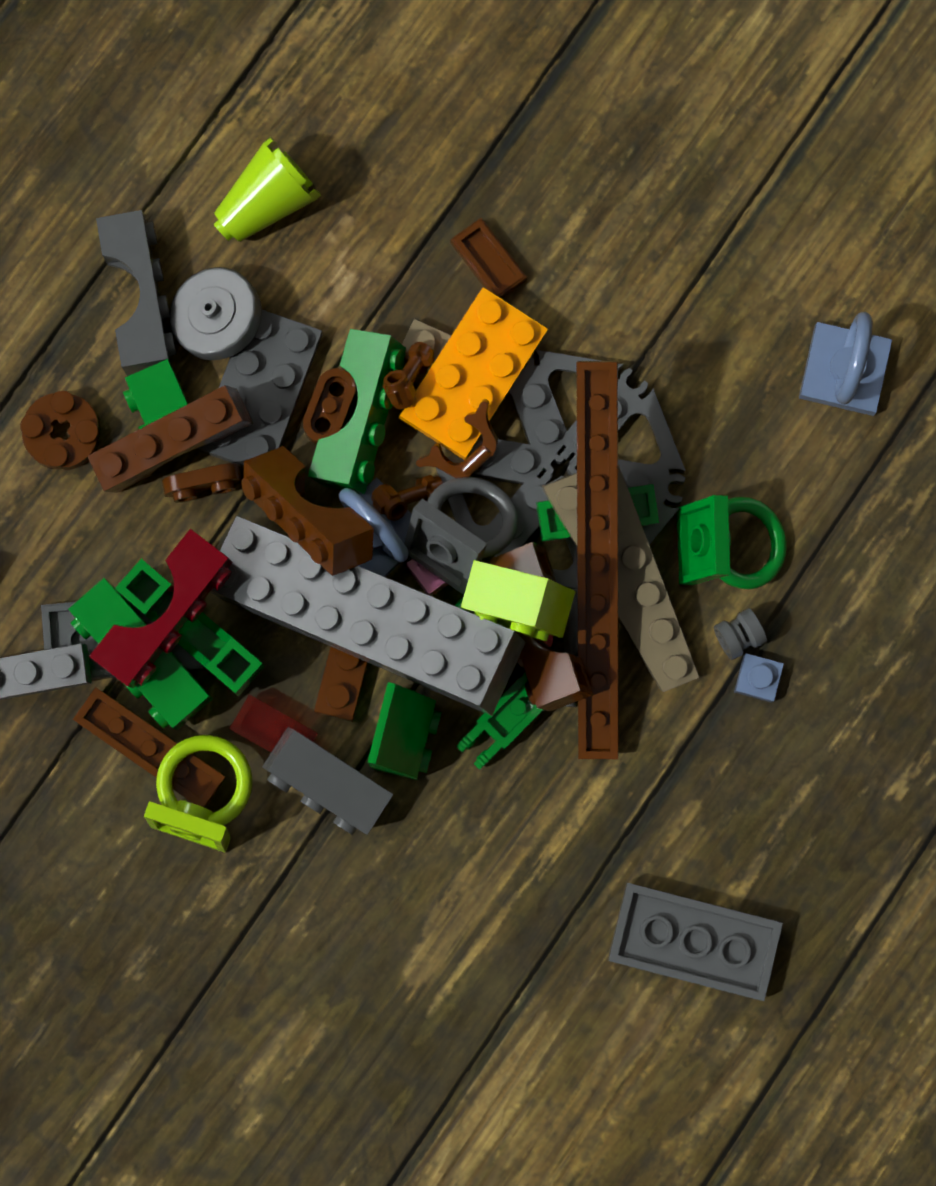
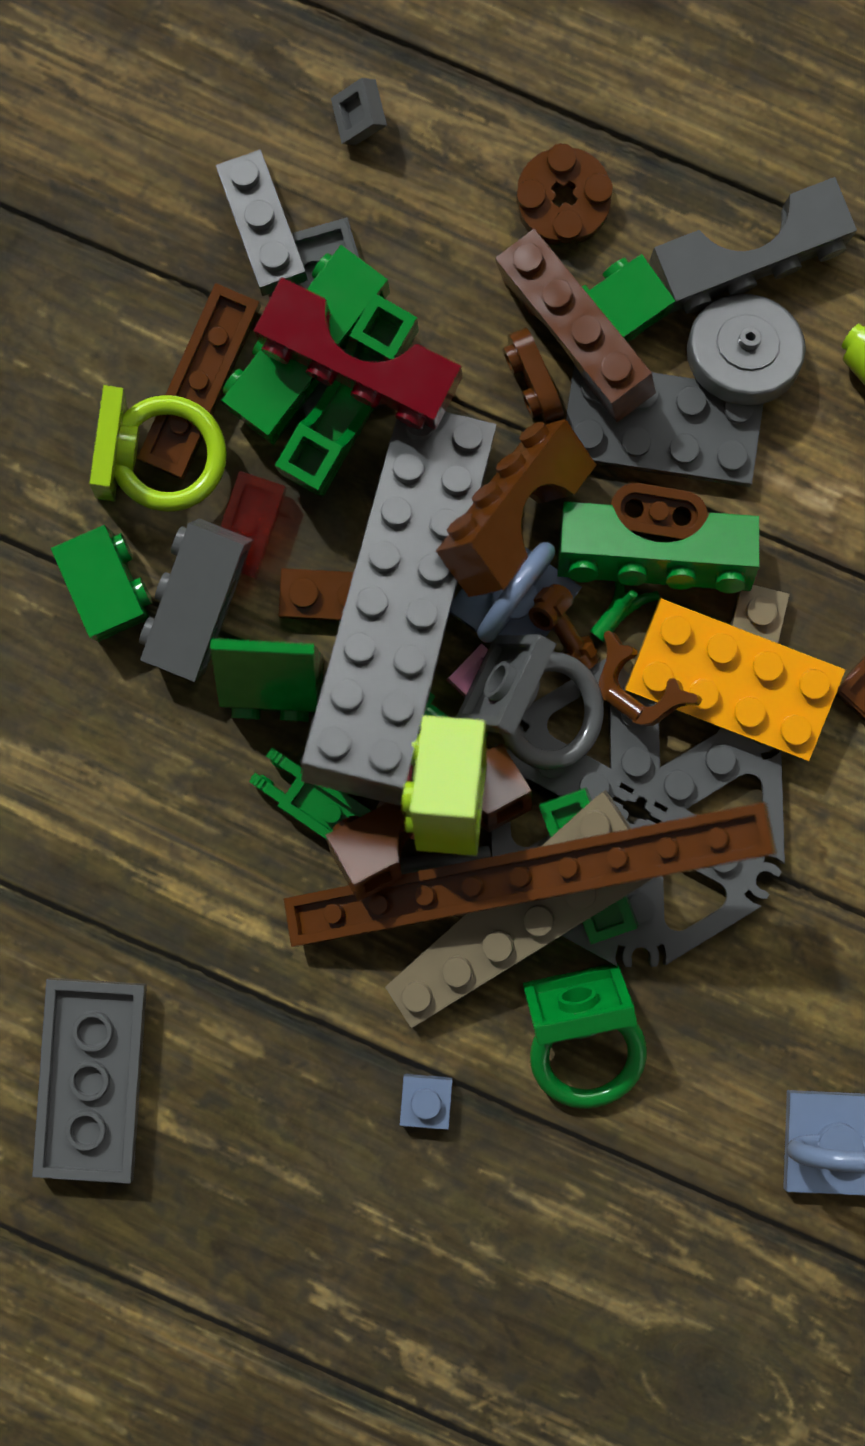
camera: 90 degrees right, 5 degrees up
reddish brown bar [383,342,434,409] -> none
dark grey wheel [713,608,767,660] -> none
none -> green brick [51,525,152,642]
none -> green bar [590,581,660,643]

